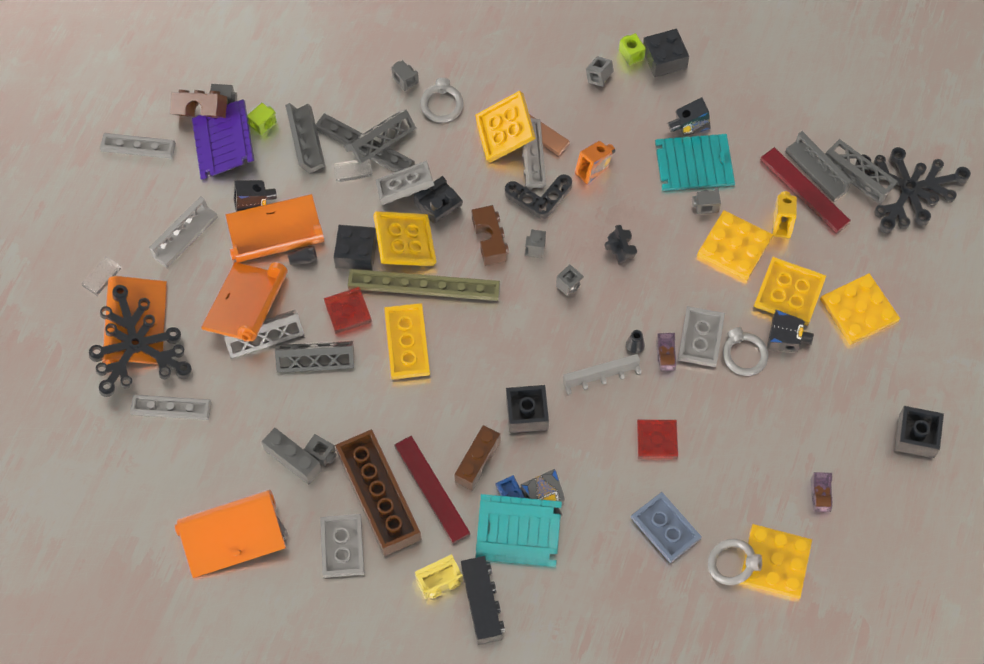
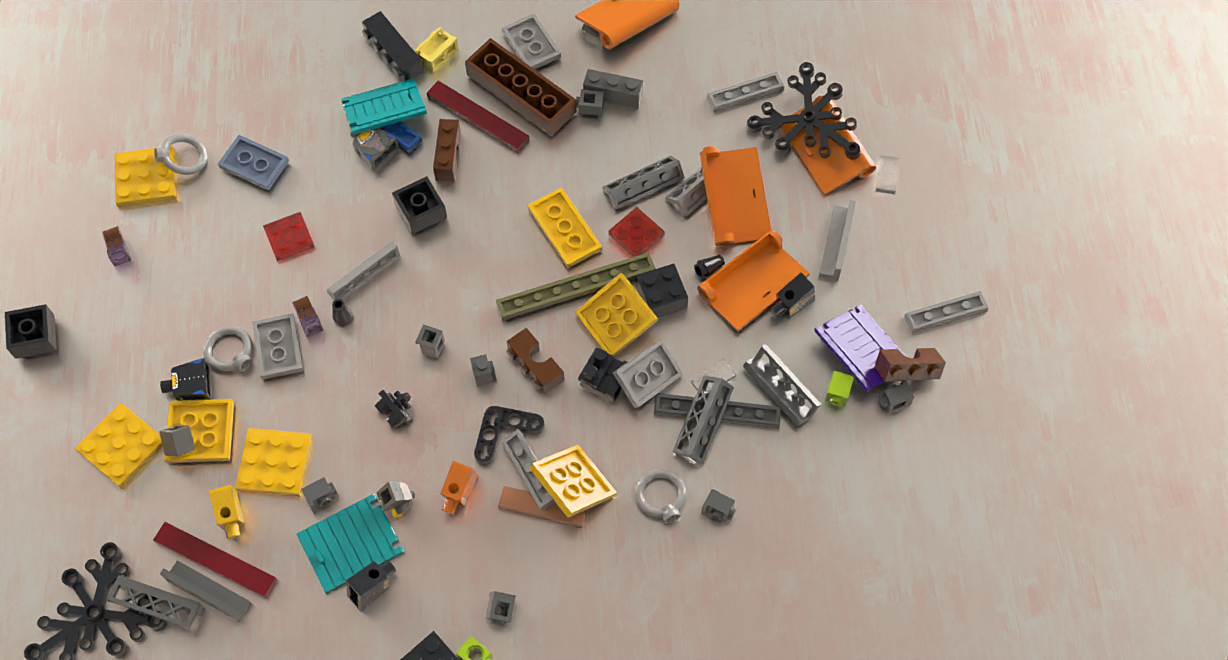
camera: 155 degrees right, 0 degrees up
none -> dark grey panel [159,425,195,457]
none -> dark grey piece [376,481,415,518]

